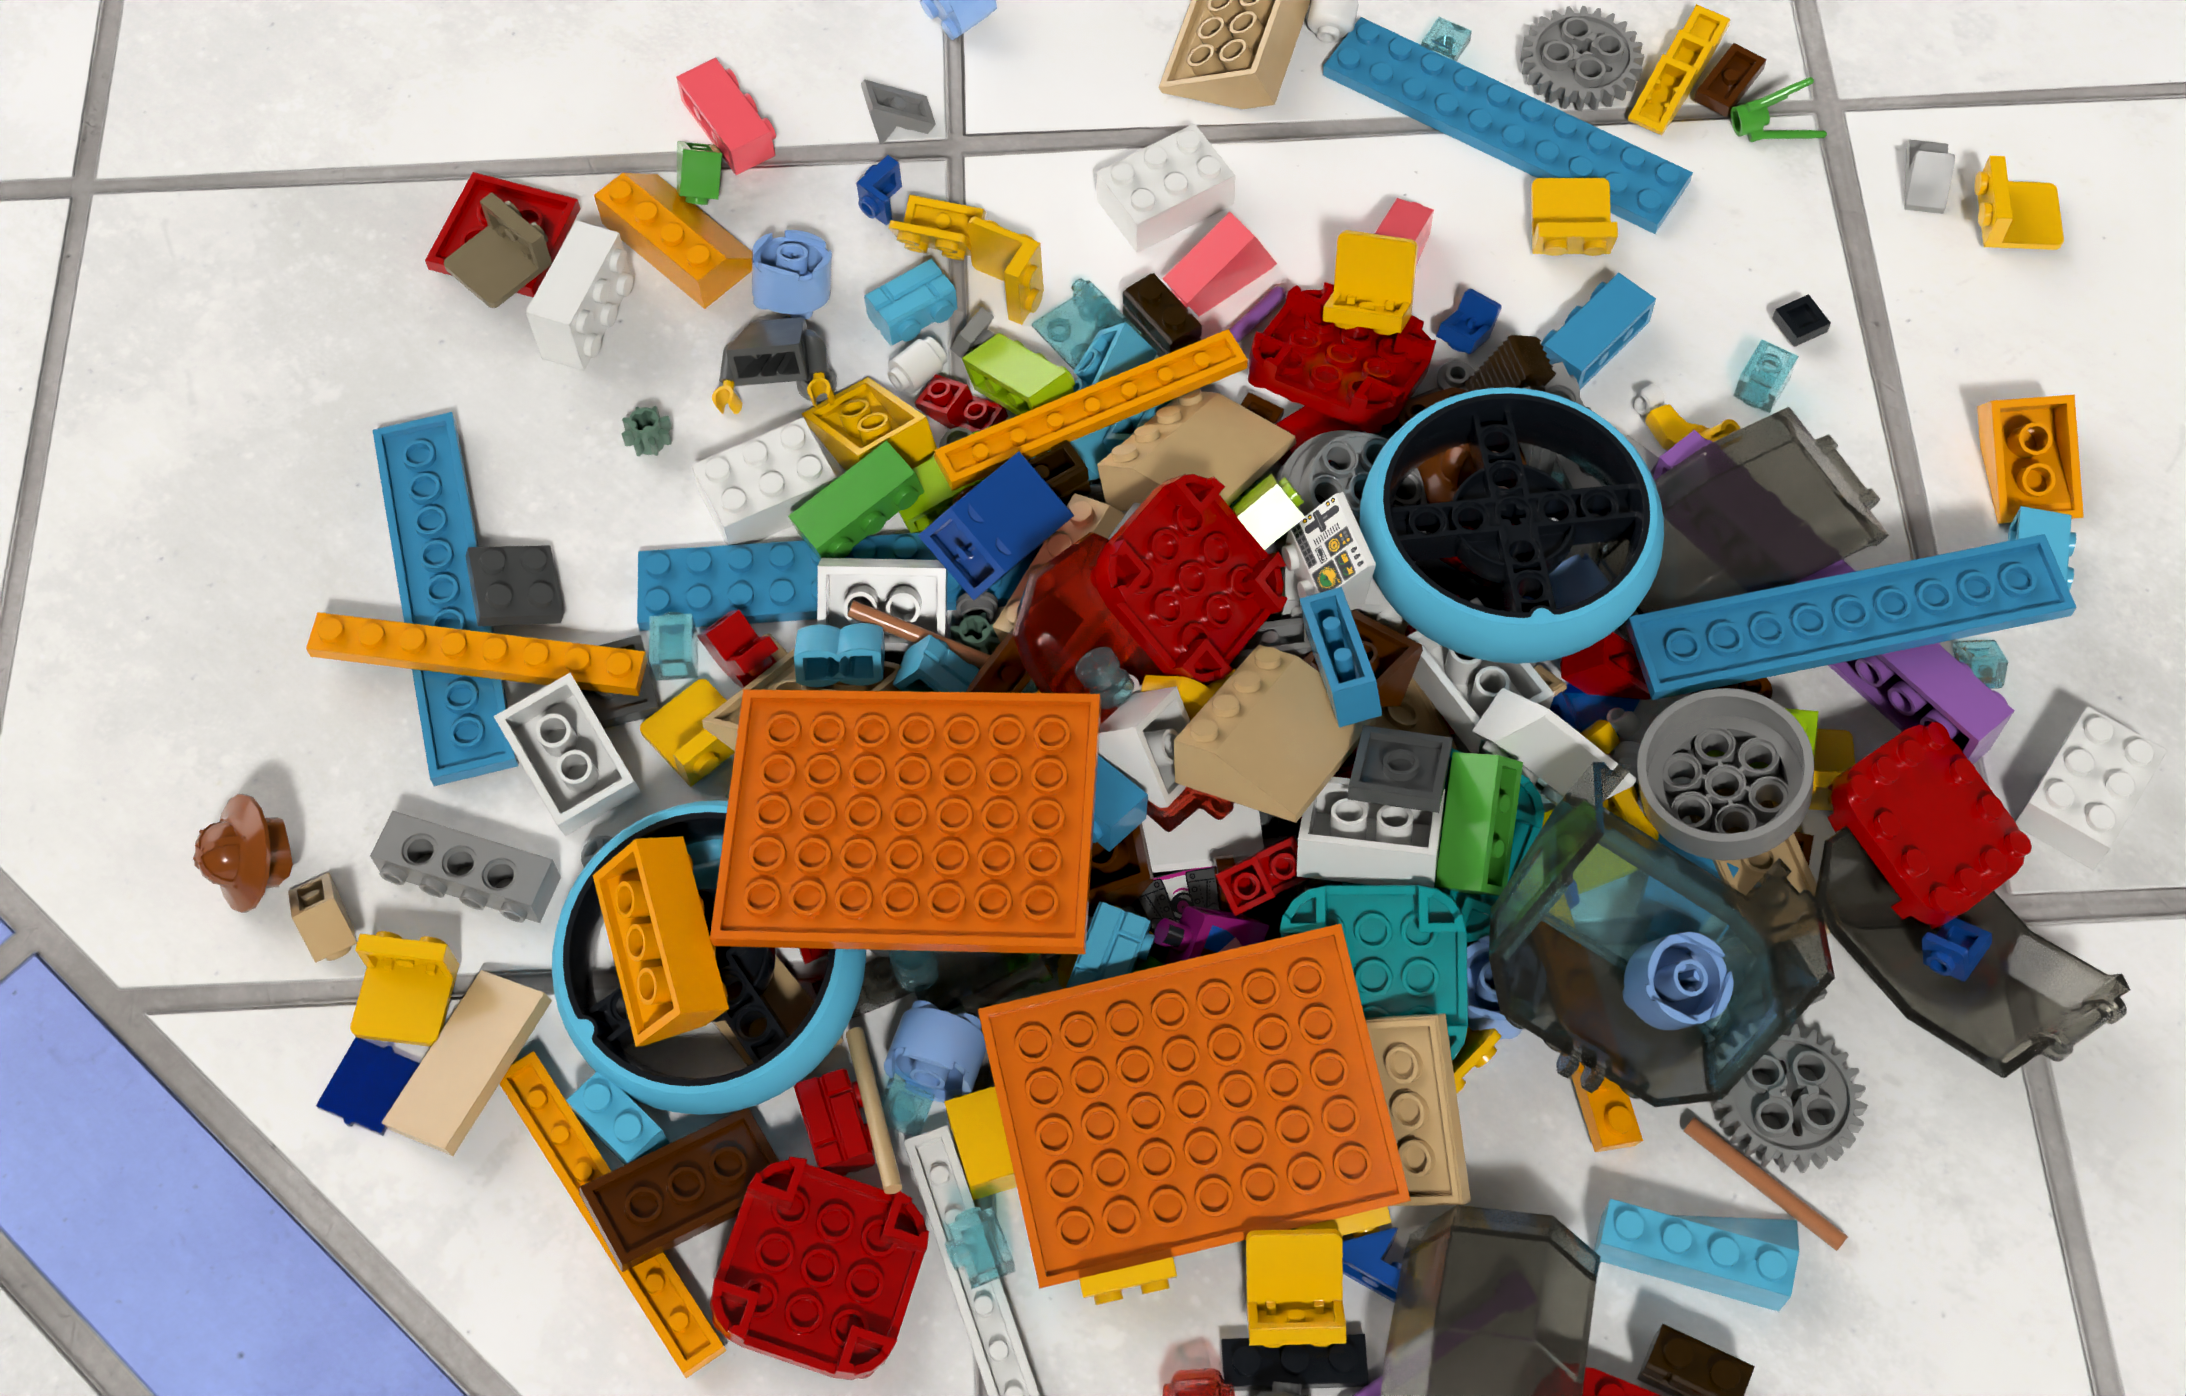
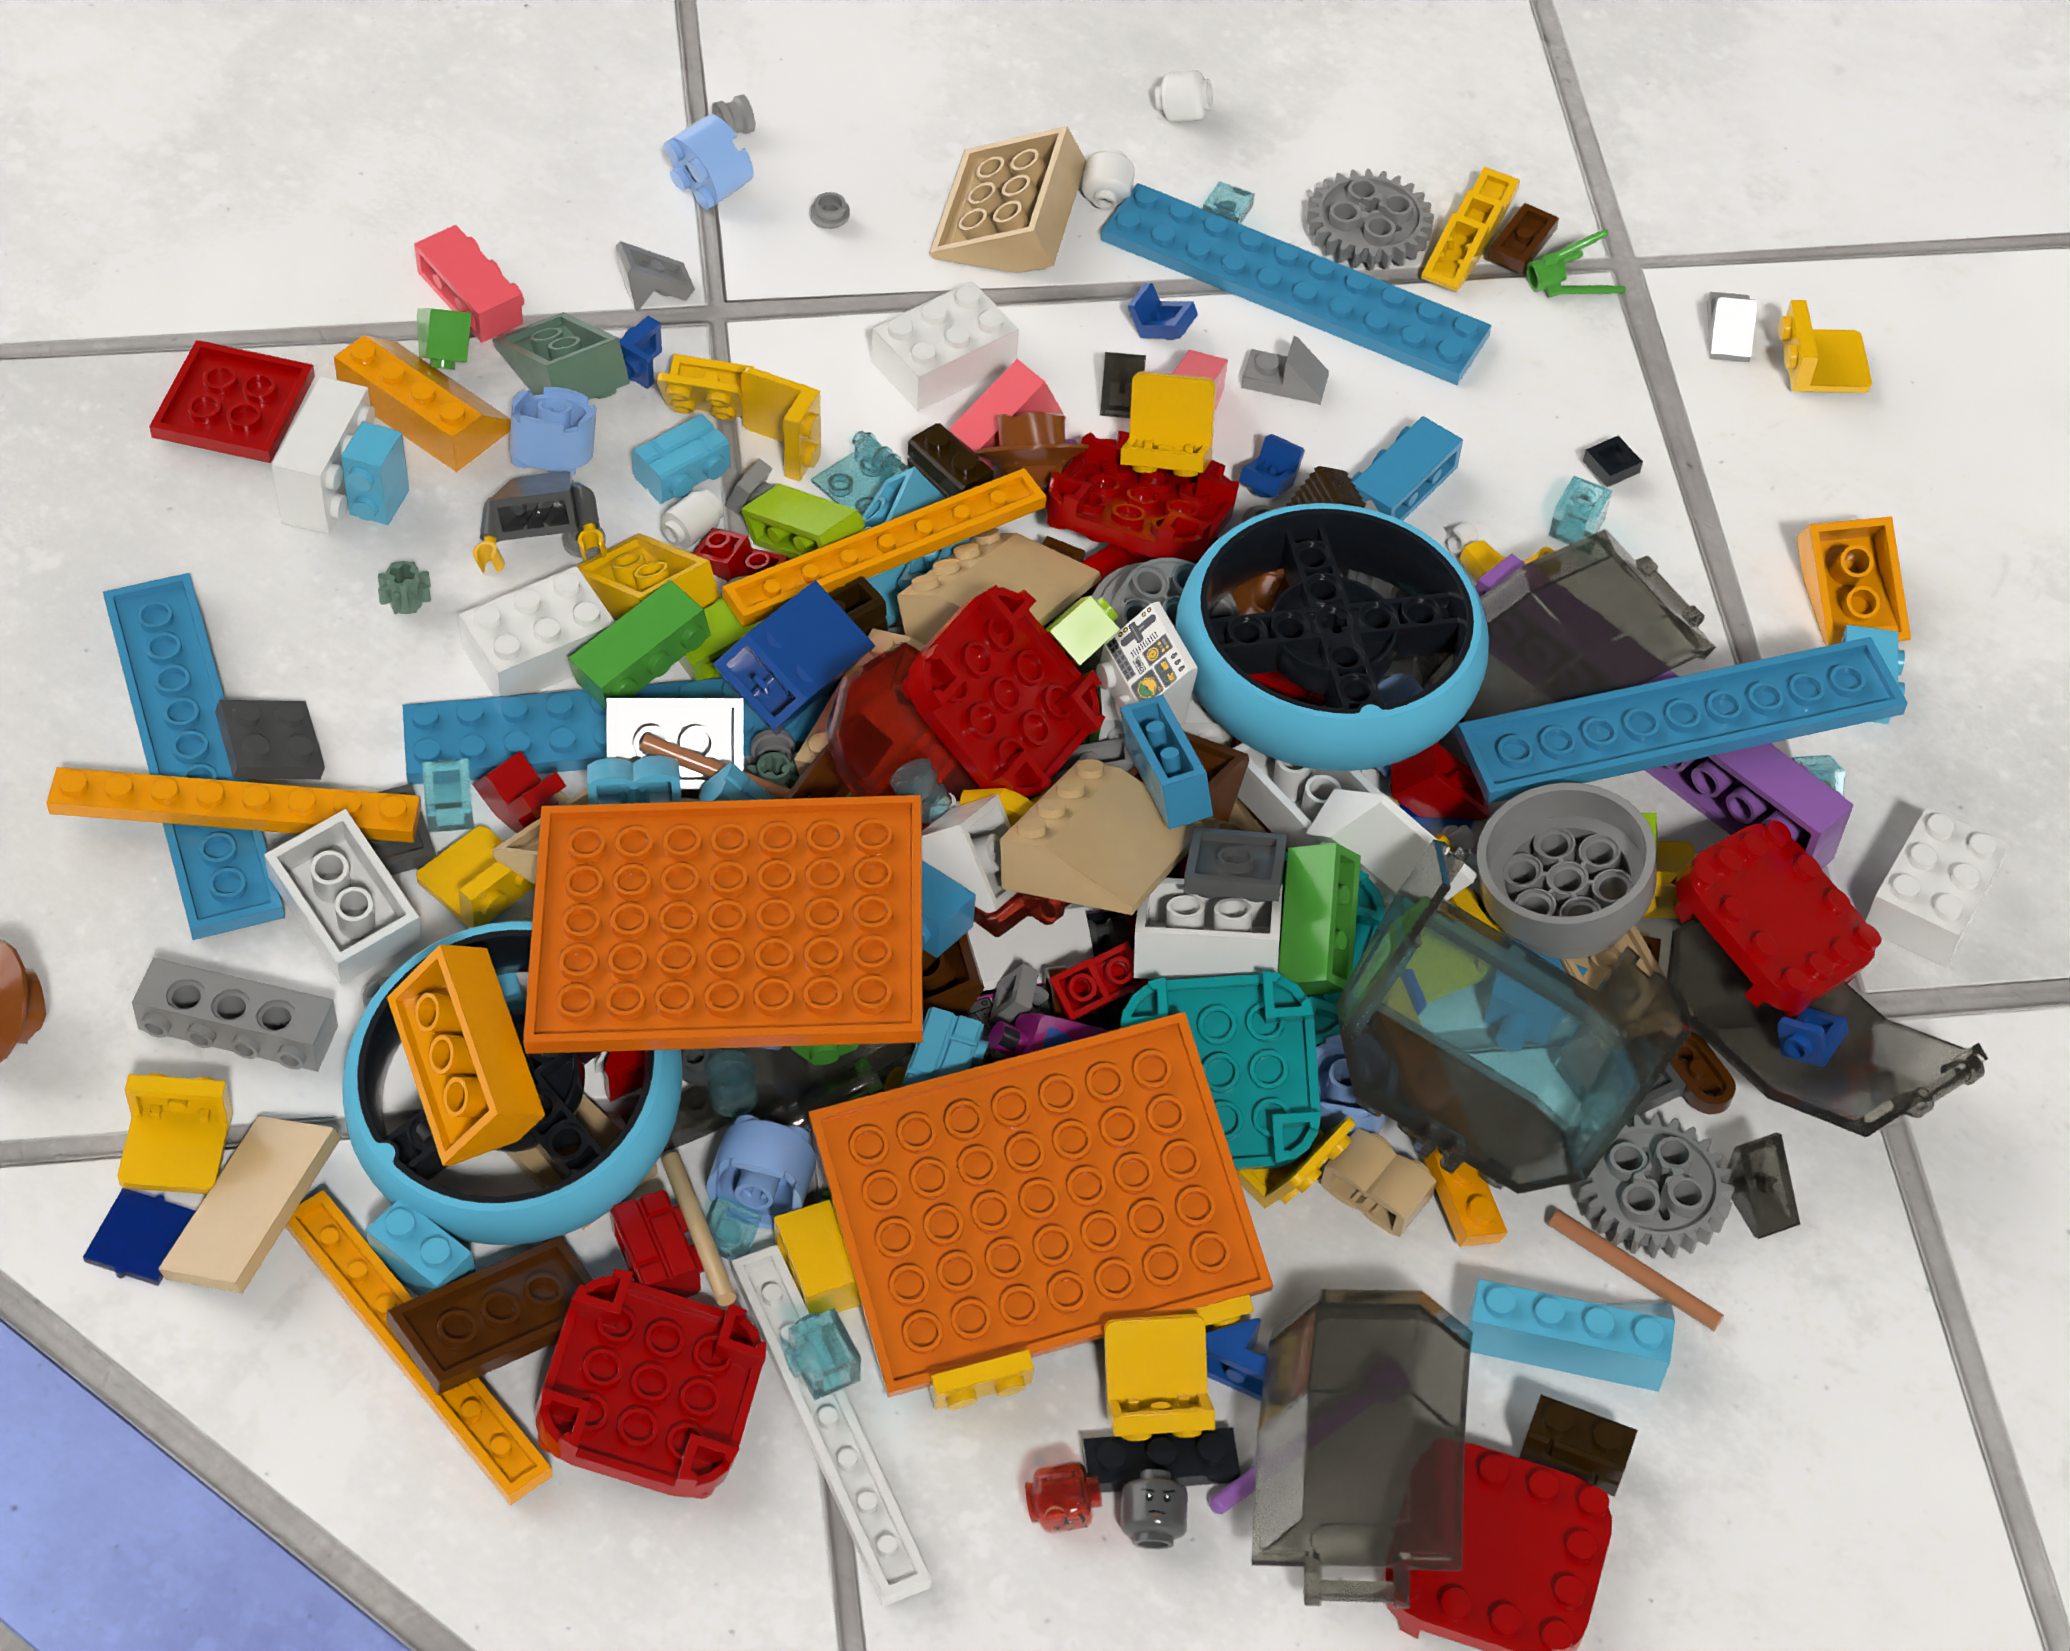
camera: 10 degrees left, 10 degrees down
tan slope [288,872,357,963] -> none
dark tan bracket [444,192,552,308] -> none
tan tile [1365,1013,1471,1206] -> none
yellow bracket [1531,178,1618,256] -> none
light blue brick [1622,932,1734,1030] -> none
none -> medium azure brick [341,421,409,525]
none -> sand green slope [492,312,630,400]
none -> light grey plate [811,192,850,229]
none -> dark orange helmet [977,411,1089,494]
none -> light grey tile [990,963,1049,1025]
none -> clear smoke slope [1100,352,1146,418]
none -> blue bracket [1128,283,1198,340]
none -> light grey slope [1241,336,1329,405]
none -> tan brick [1320,1128,1437,1237]
none -> reddish brown plate [1661,1030,1736,1114]
none -> clear smoke slope [1727,1132,1800,1239]

